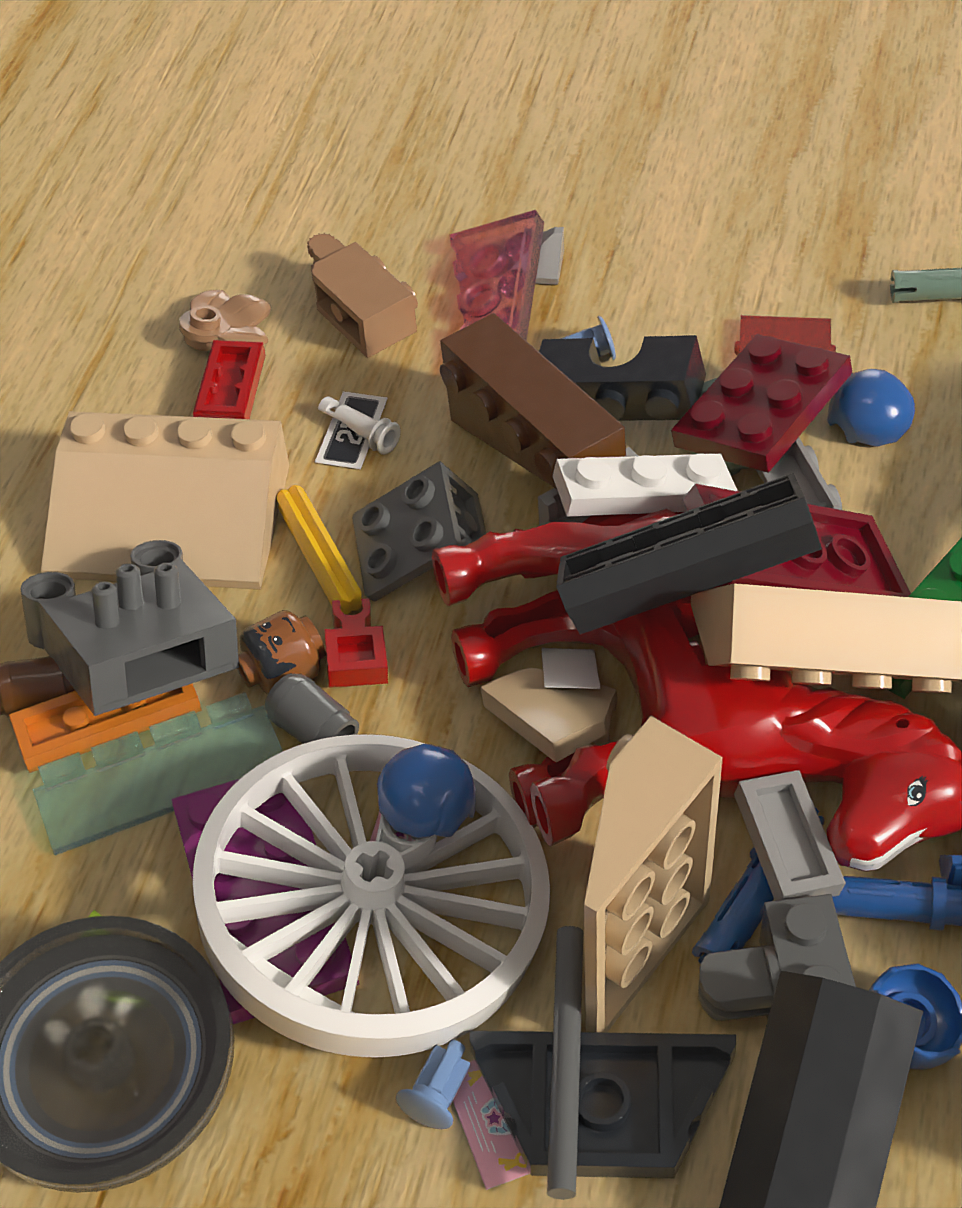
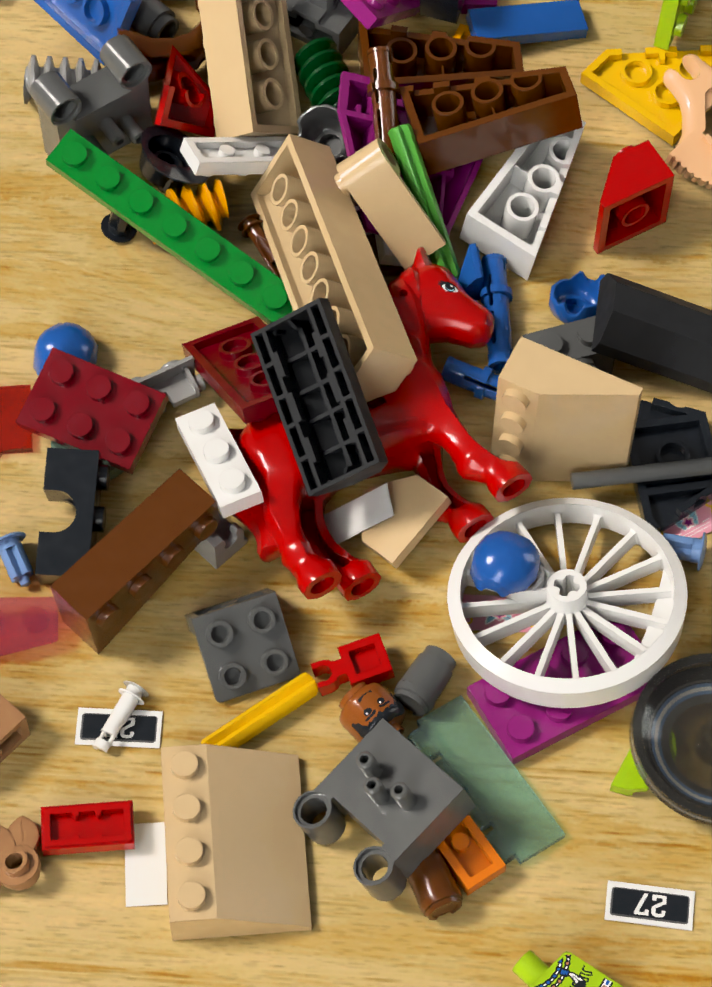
camera: 105 degrees left, 10 degrees up
light grey tile [734,770,846,901] -> none

